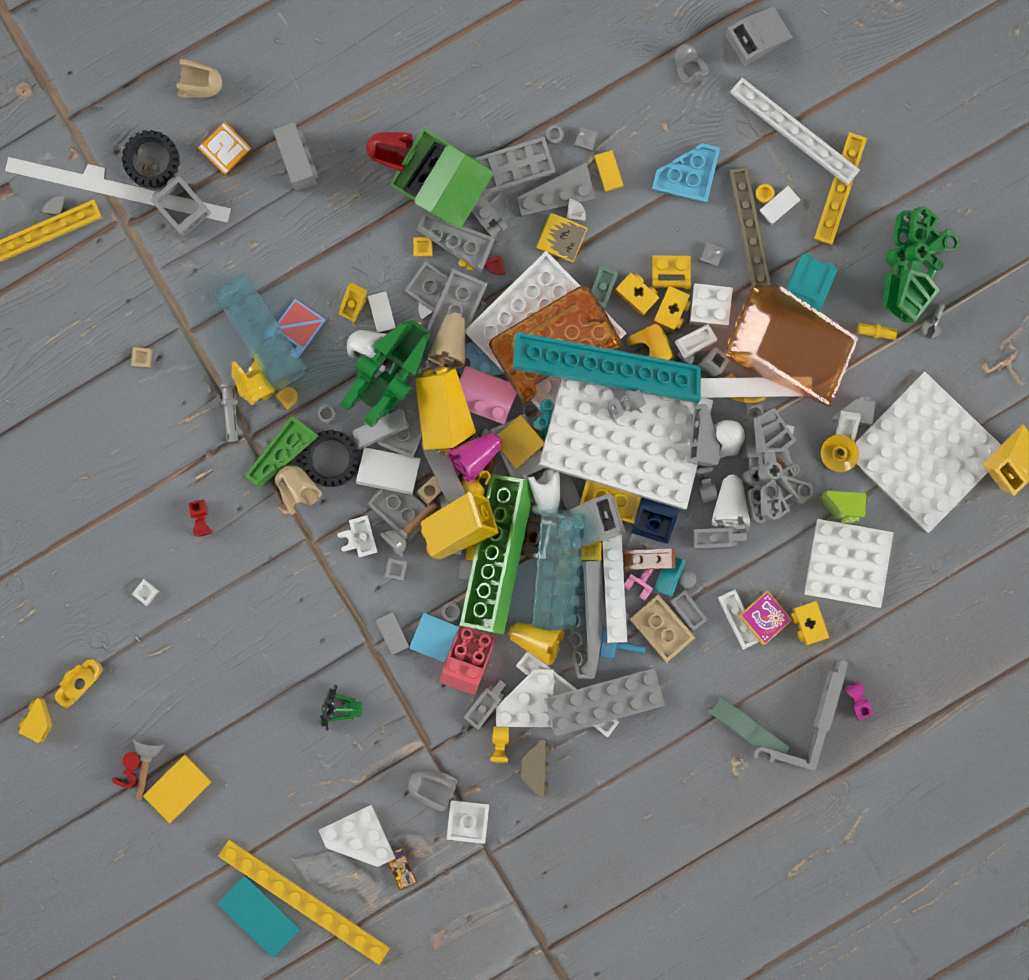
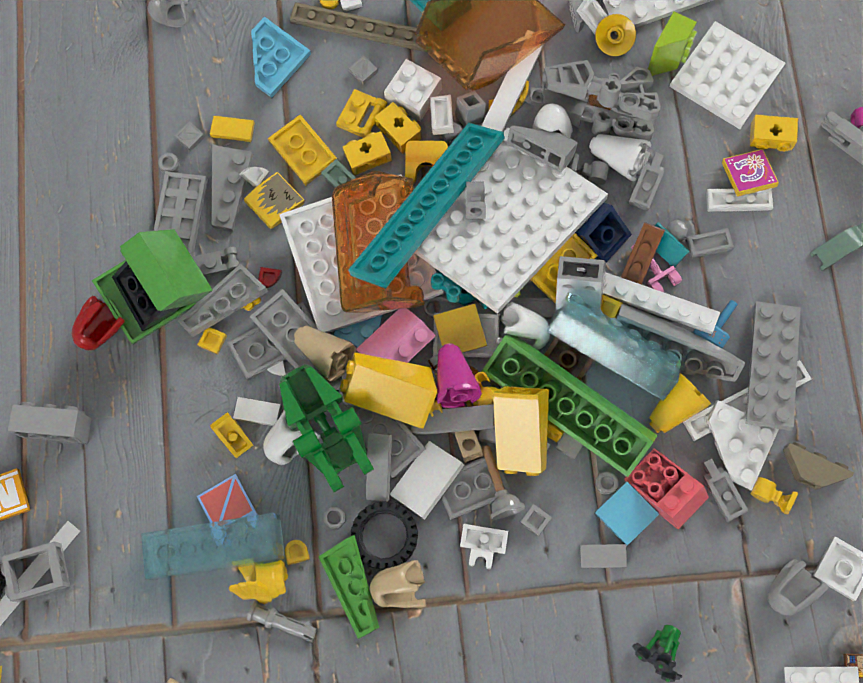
camera: 60 degrees left, 10 degrees down
tan tile [629,594,696,663] -> none
none -> yellow tile [267,114,338,186]

